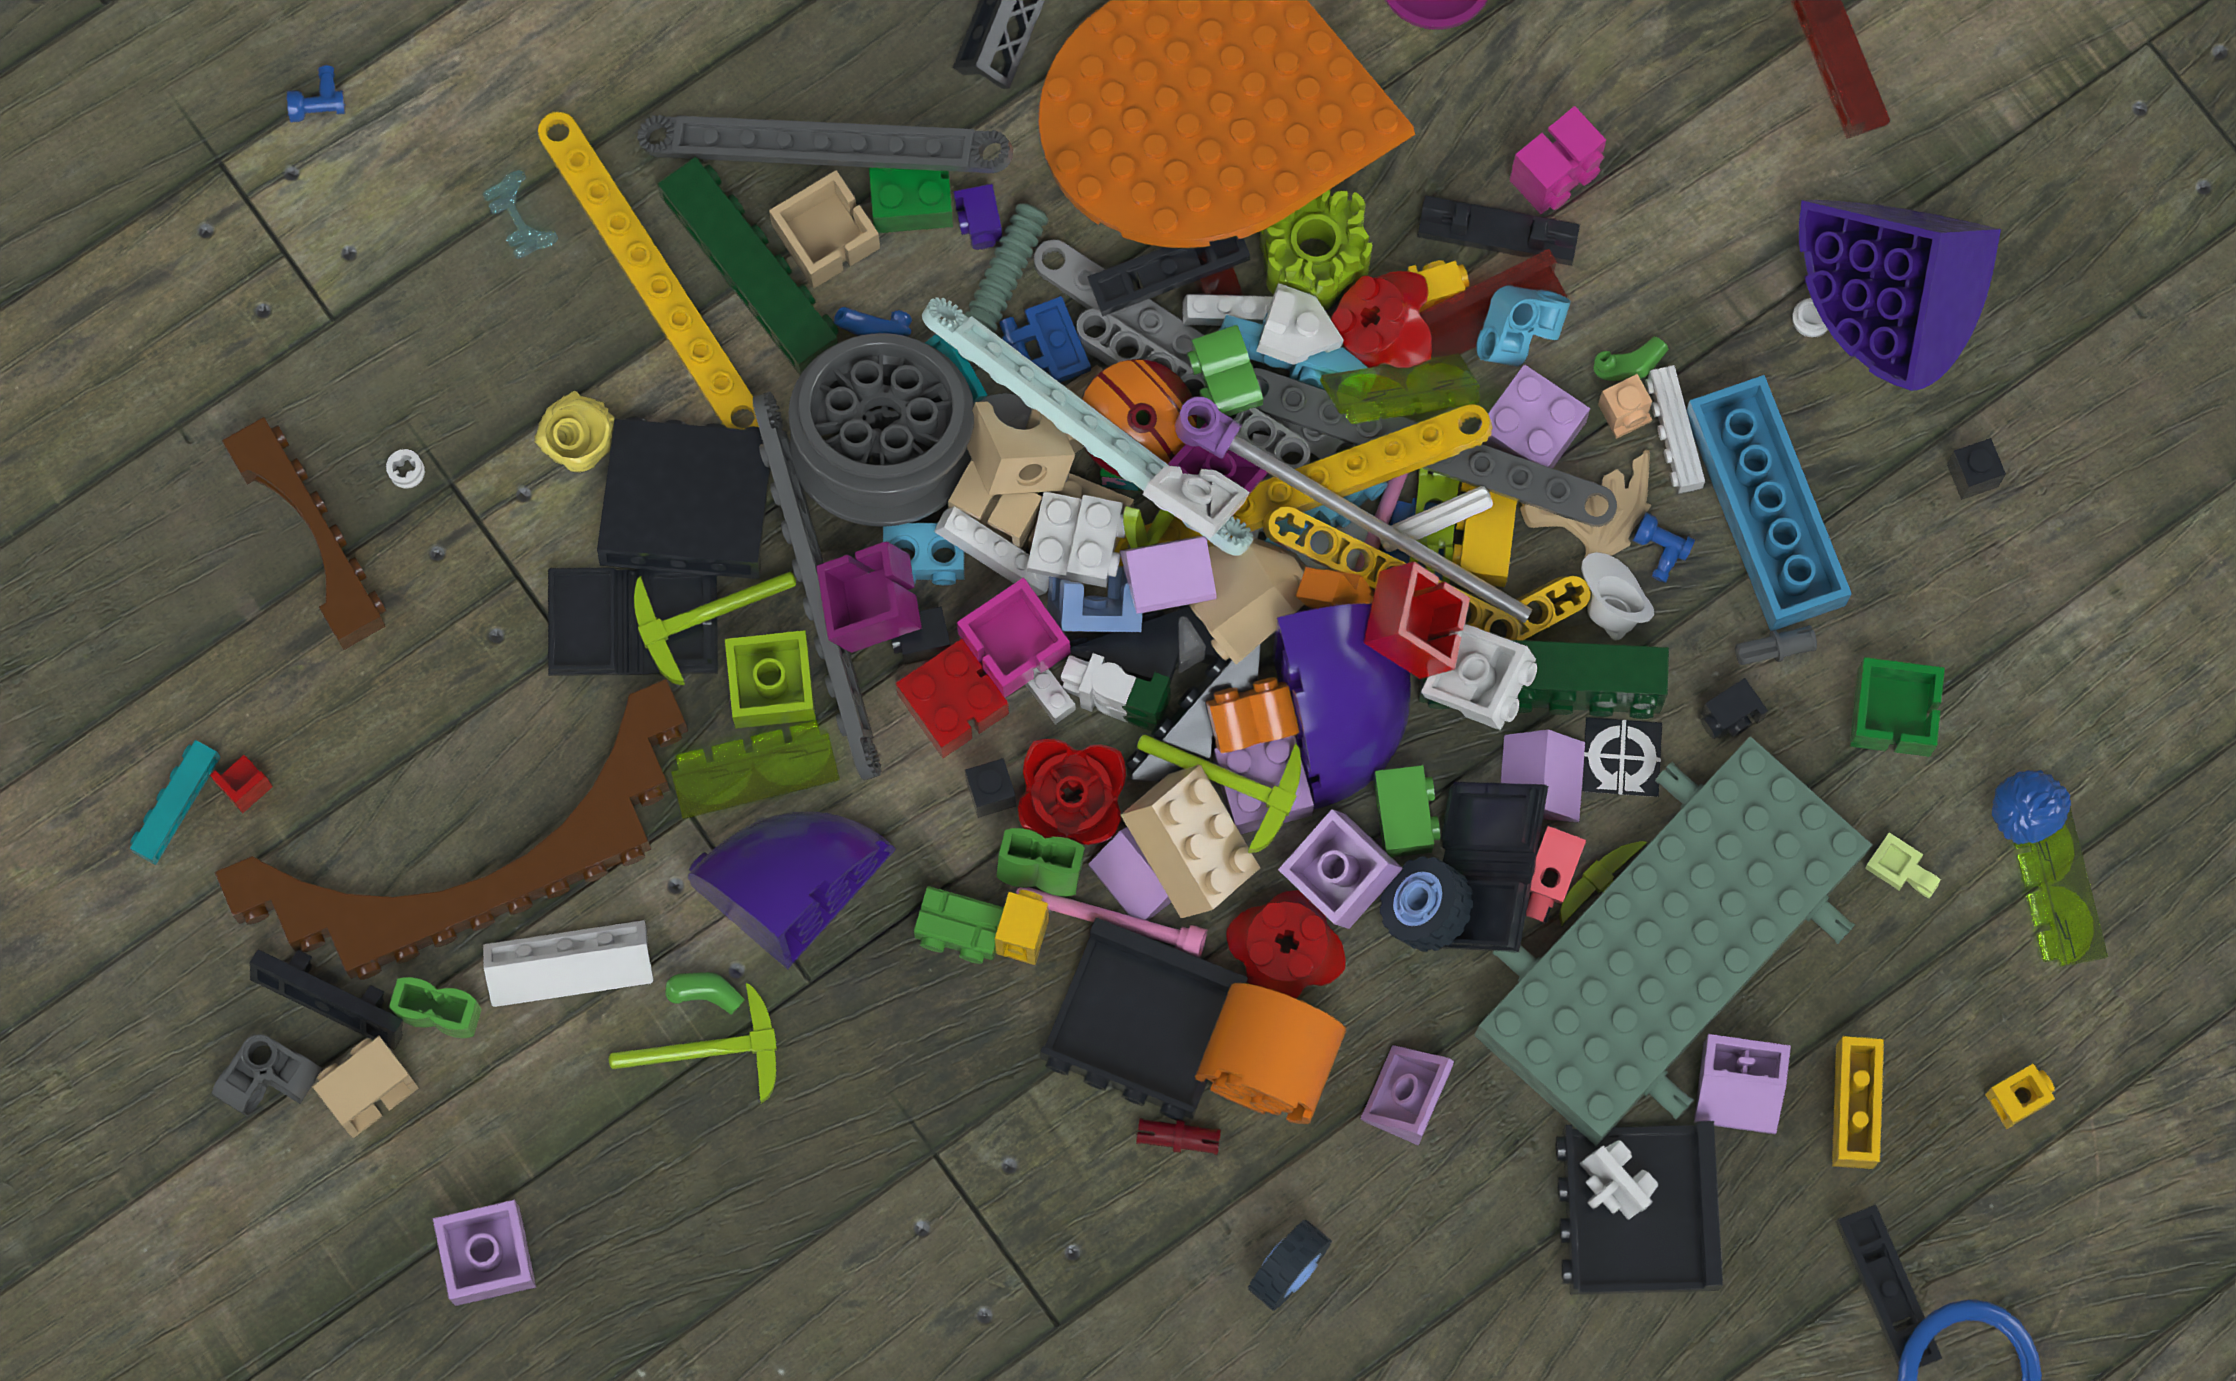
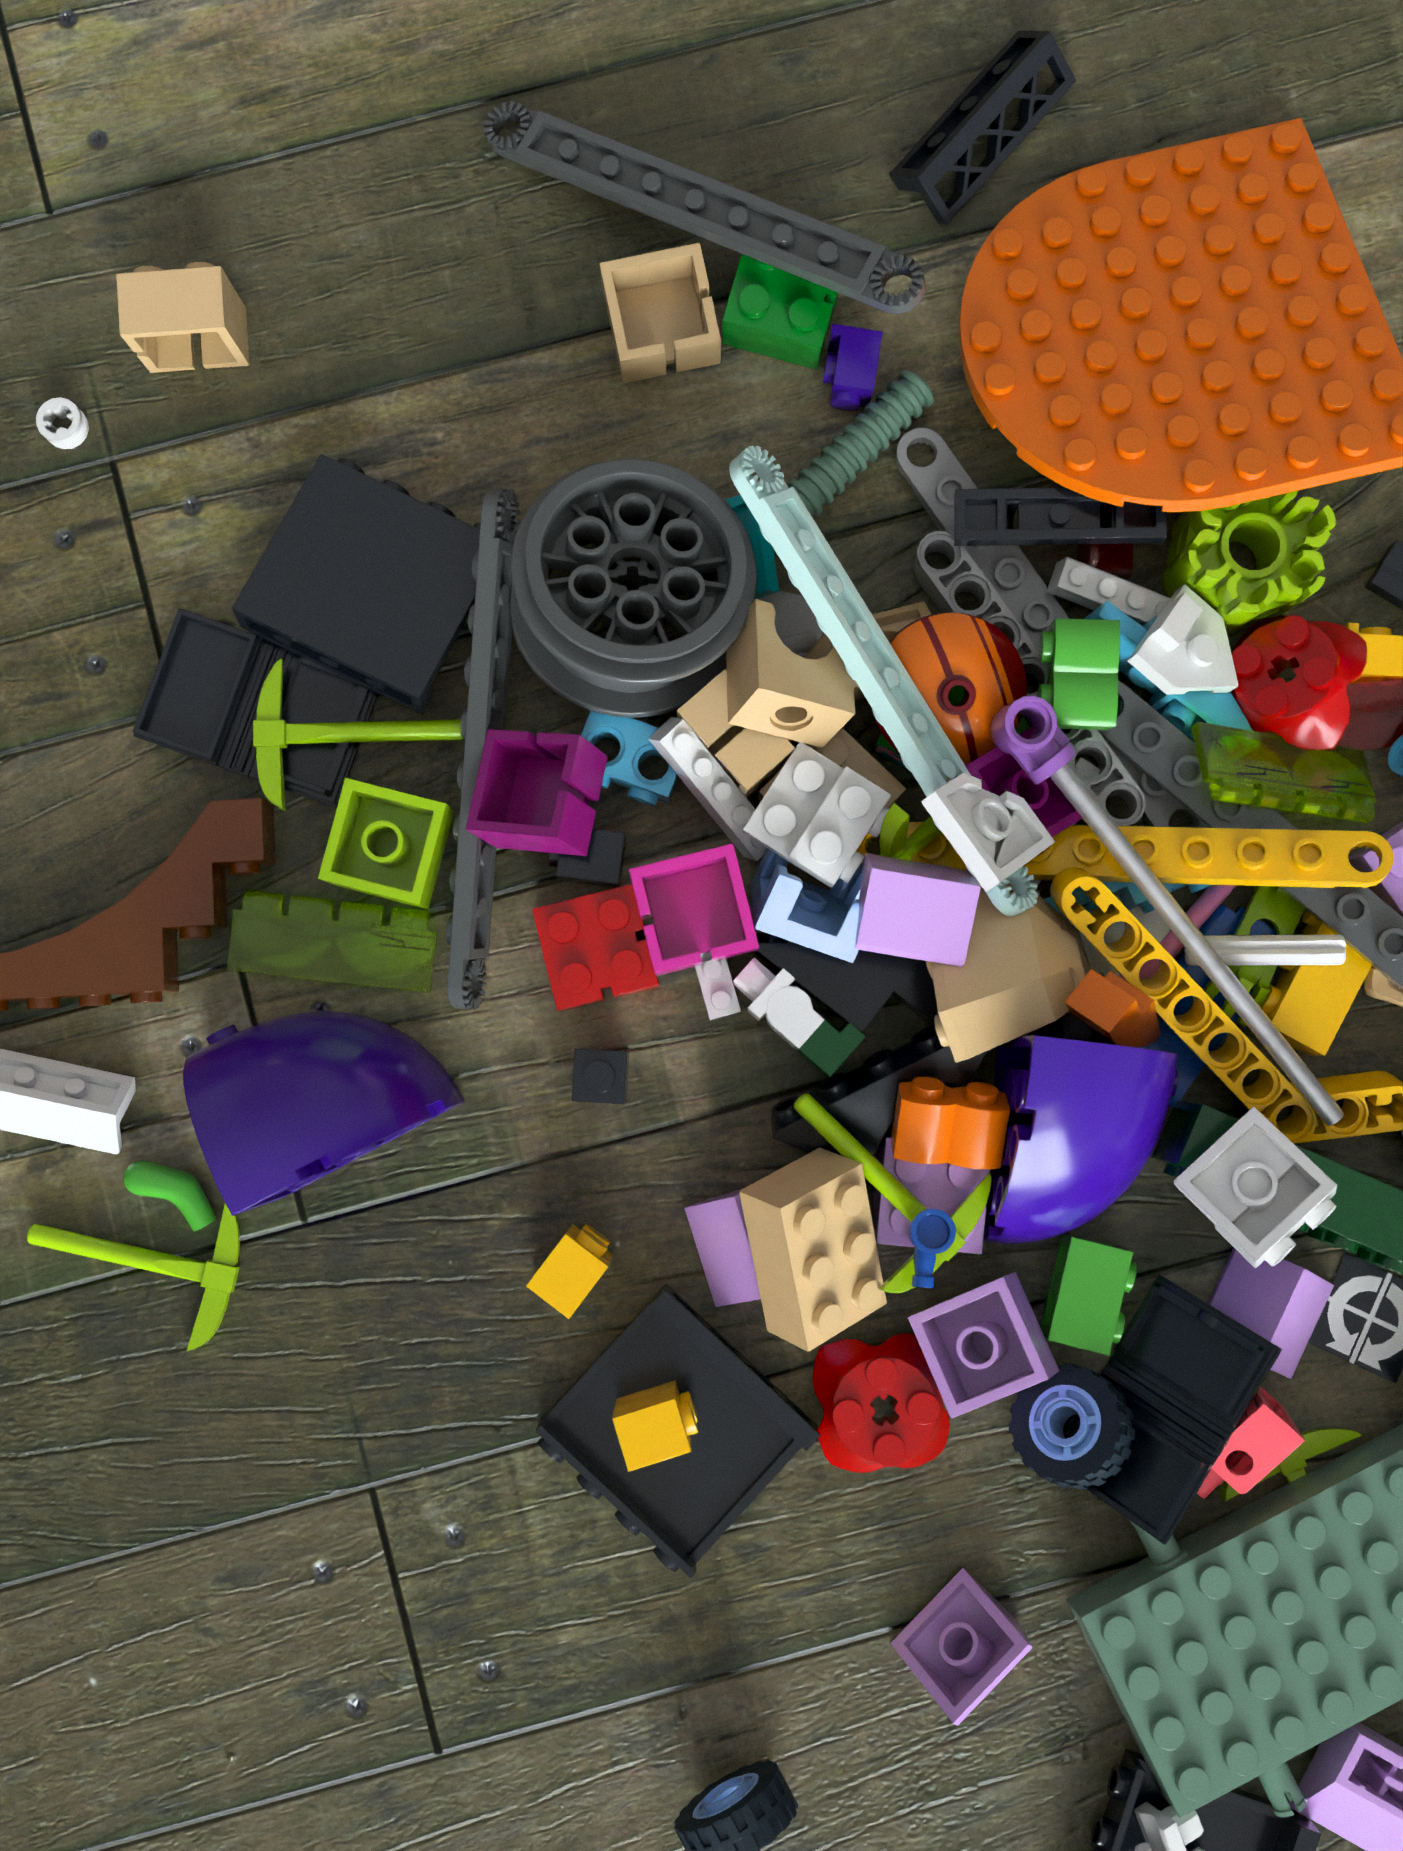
camera: 20 degrees right, 10 degrees up
clear light blue piece [483,170,558,259] -> none
light yellow hair [534,391,614,473] -> none
yellow plate [538,112,759,429] -> none
dark green brick [657,157,840,375] -> none
blue arm [834,307,912,337] -> none
bright green brick [914,886,1004,964] -> none
bright green brick [996,828,1085,896] -> none
blue plate [999,296,1091,383] -> none
bright pink piece [1016,887,1207,958] -> none
red brick [1018,739,1126,845] -> none
dark red pin [1136,1118,1221,1155] -> none
clear slope [1178,616,1206,673] -> none
orange brick [1195,983,1346,1124] -> none
red piece [1363,561,1470,679] -> none
none -> tan piece [116,262,250,373]
none -> yellow brick [612,1380,698,1472]
none -> blue piece [908,1209,956,1288]

